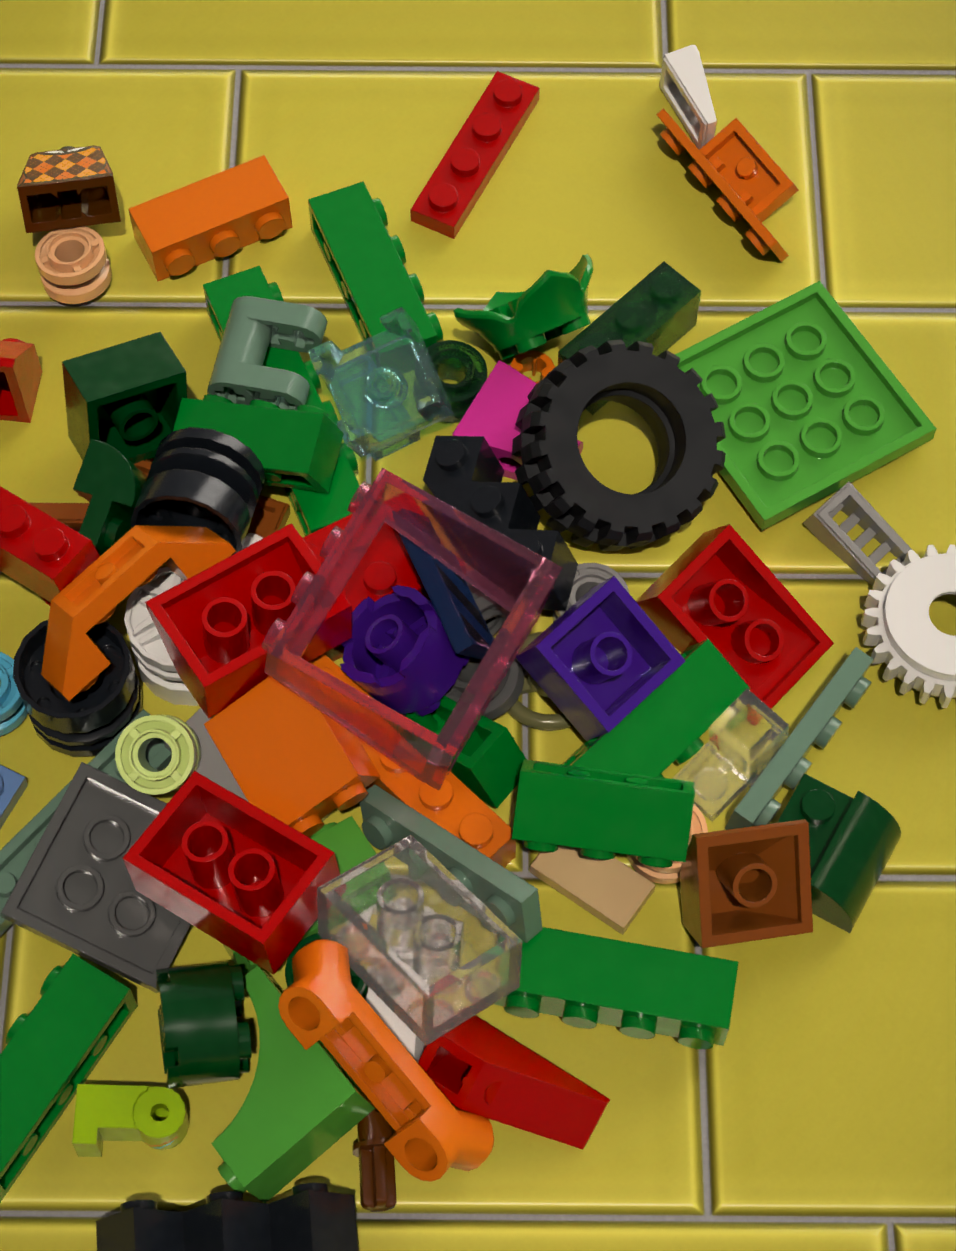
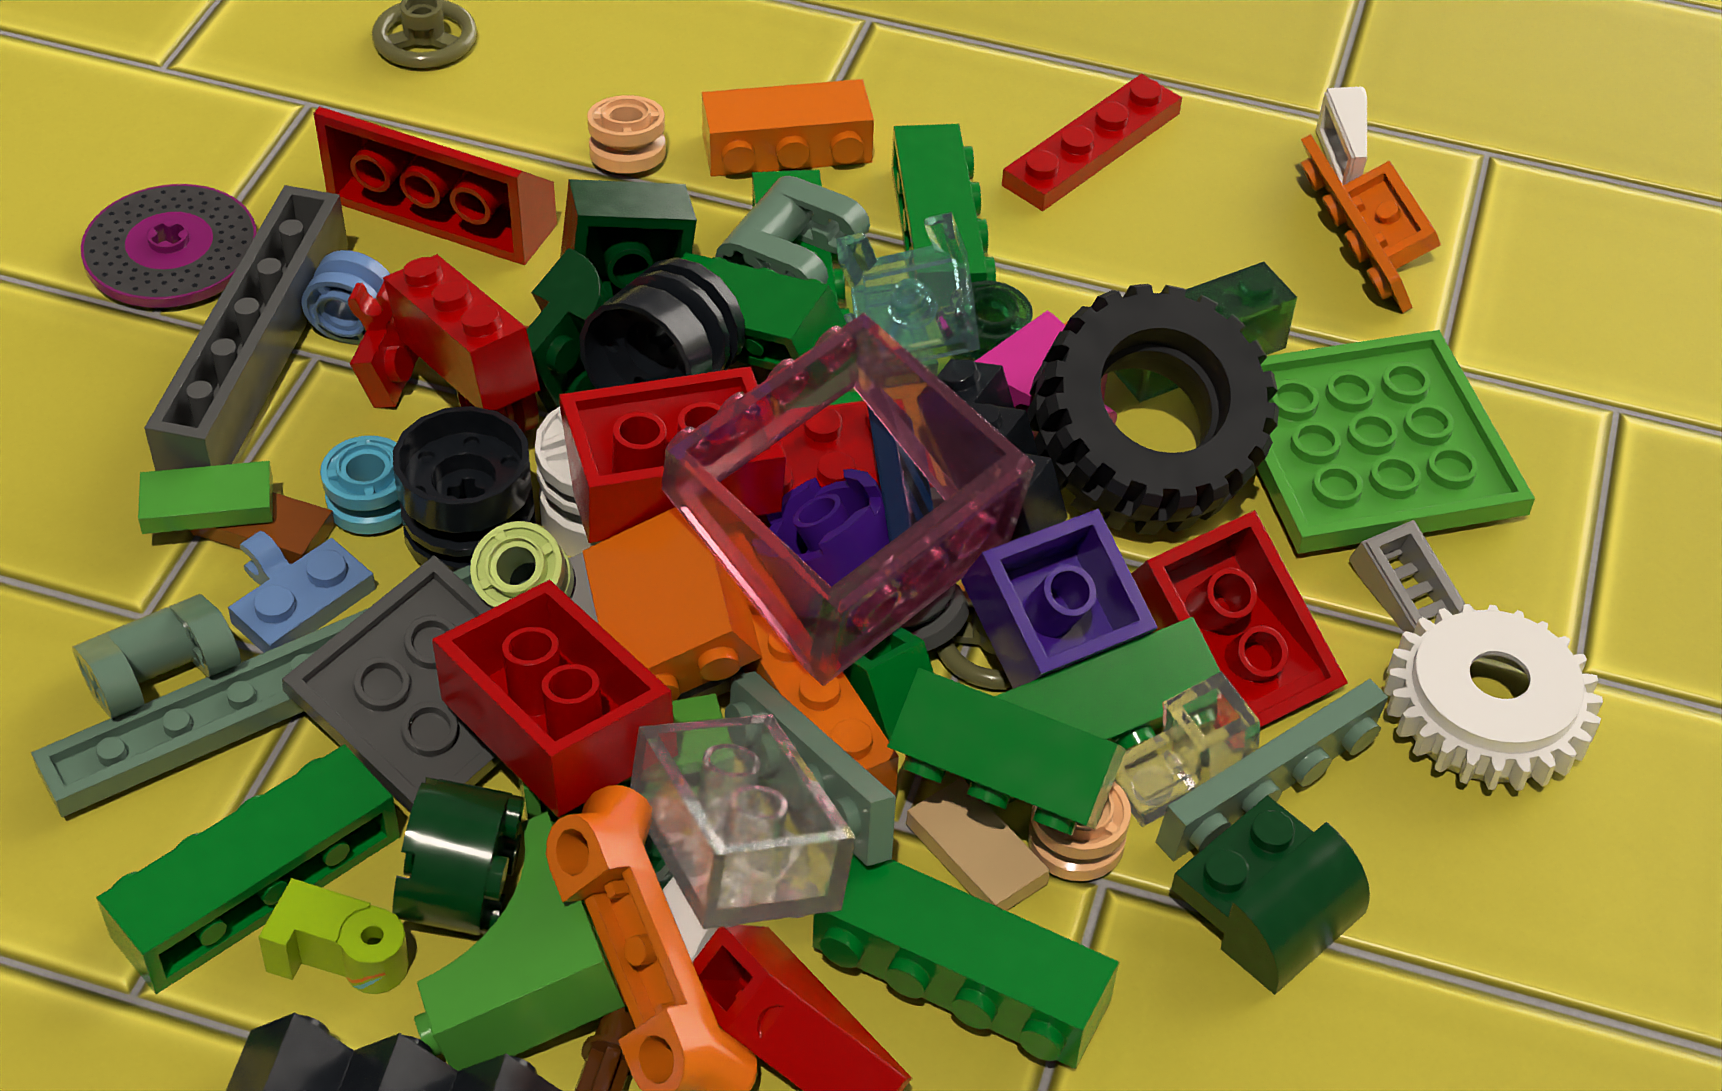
camera: 15 degrees right, 15 degrees down
reddish brown torso [17,145,121,233] -> none
orange slope [41,525,236,701] -> none
green brick [453,254,594,360] -> none
dark orange slope [680,819,813,948] -> none

